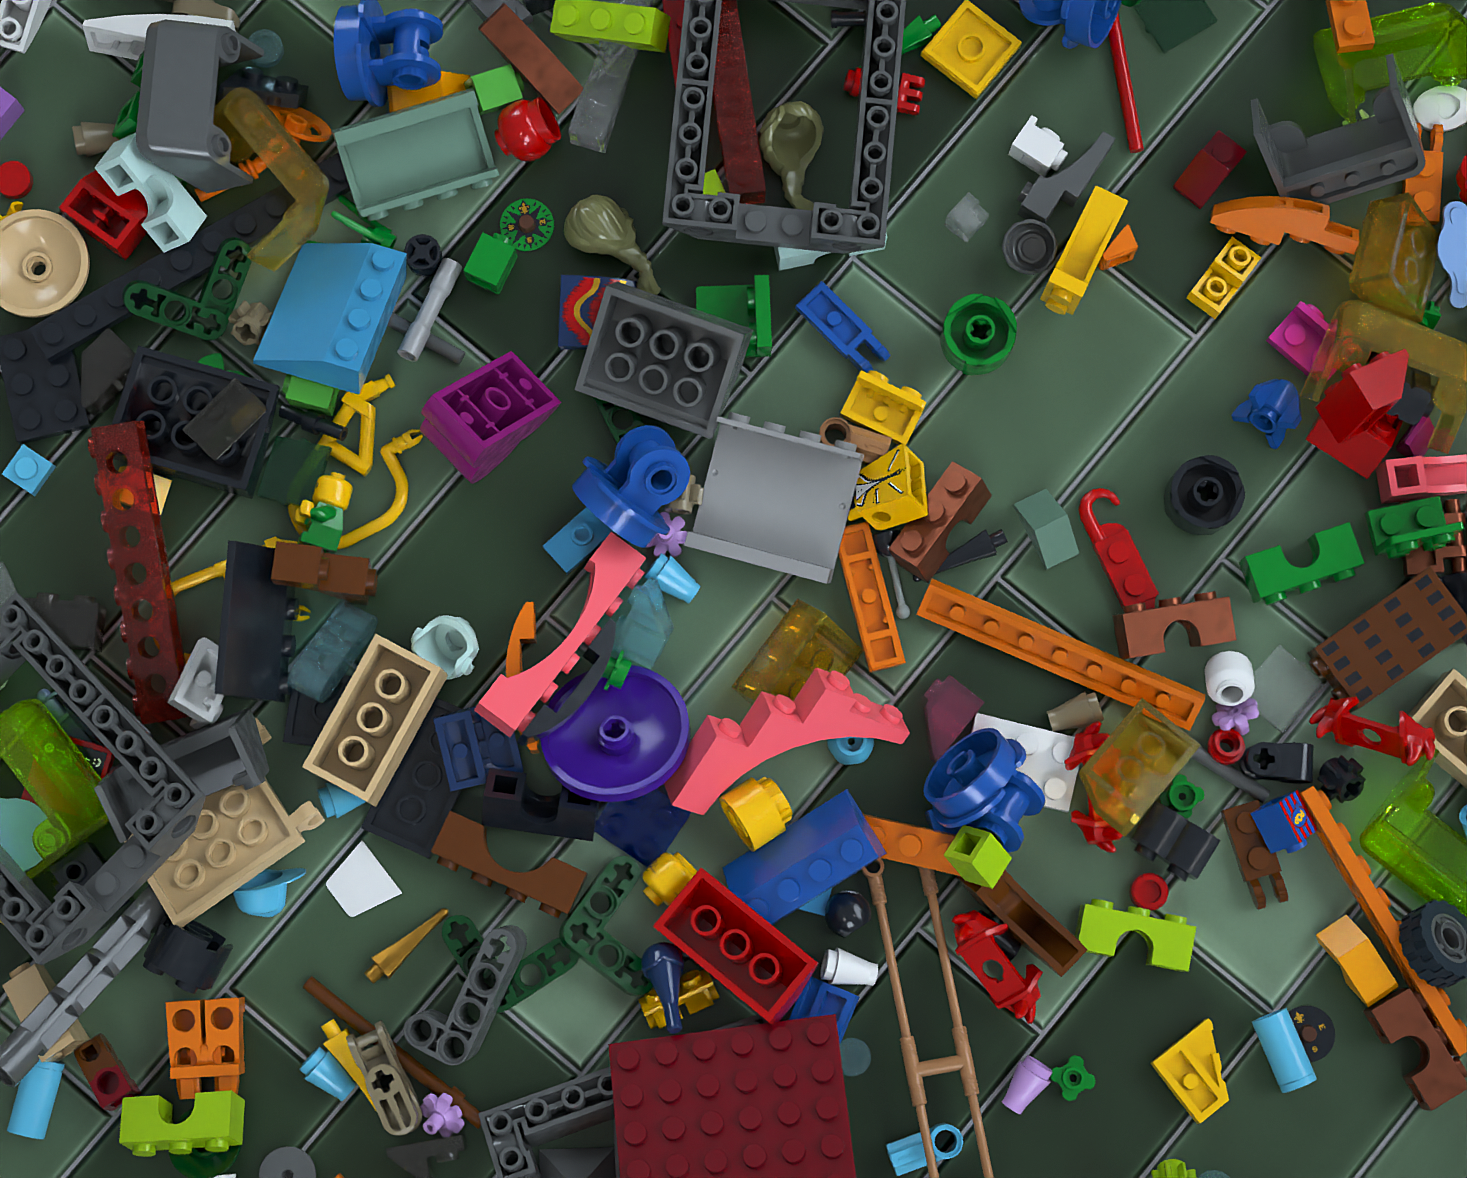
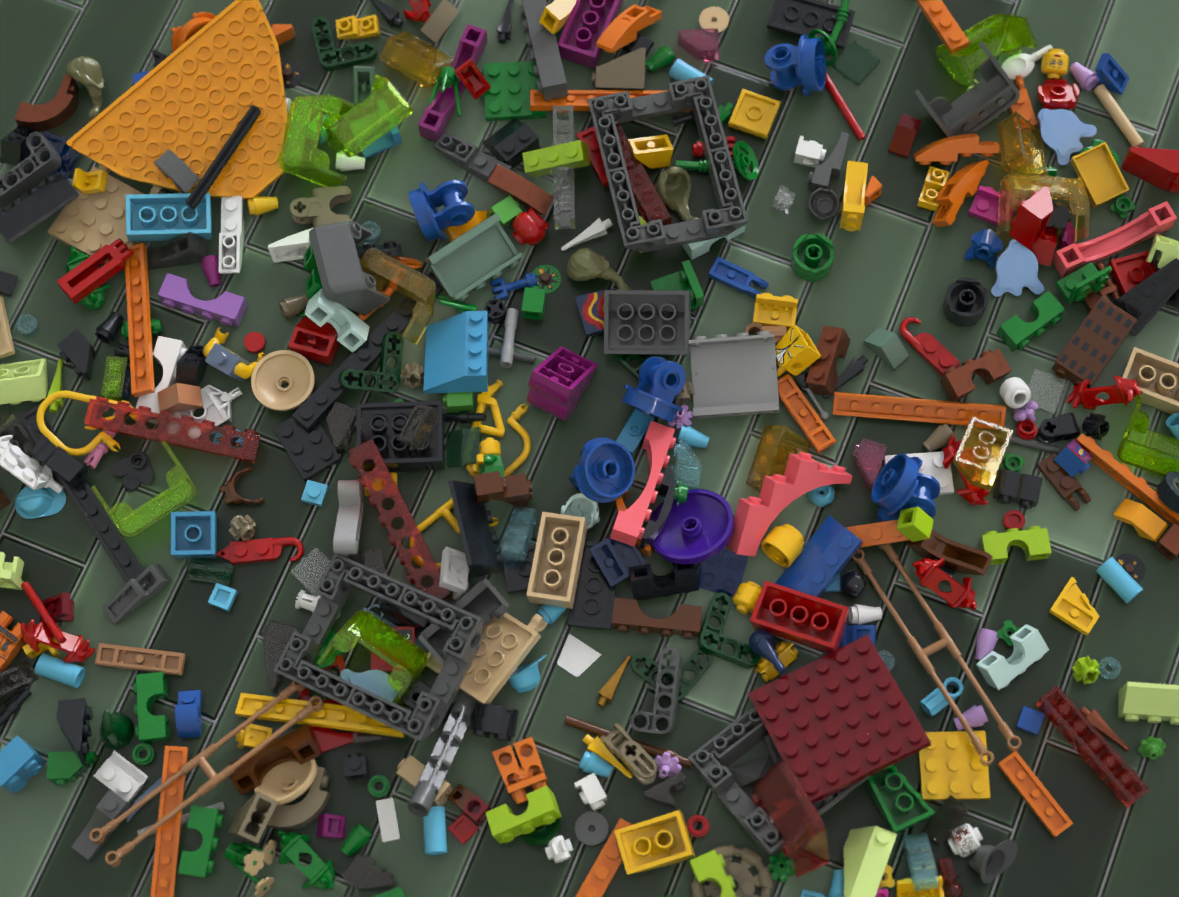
camera: 10 degrees left, 10 degrees down
none -> light grey beam [333,480,364,555]
none -> red tile [447,813,479,845]
none -> blue hinge [490,273,538,301]
none -> white piece [561,218,612,251]
none -> blue piece [569,437,635,503]
none -> white brick [574,773,607,811]
none -> yellow slope [628,134,674,169]
none -> green dish [675,141,759,180]
none -> orange slope [932,160,989,227]
none -> light aqua arch [976,624,1049,690]
none -> light blue tile [990,238,1044,297]

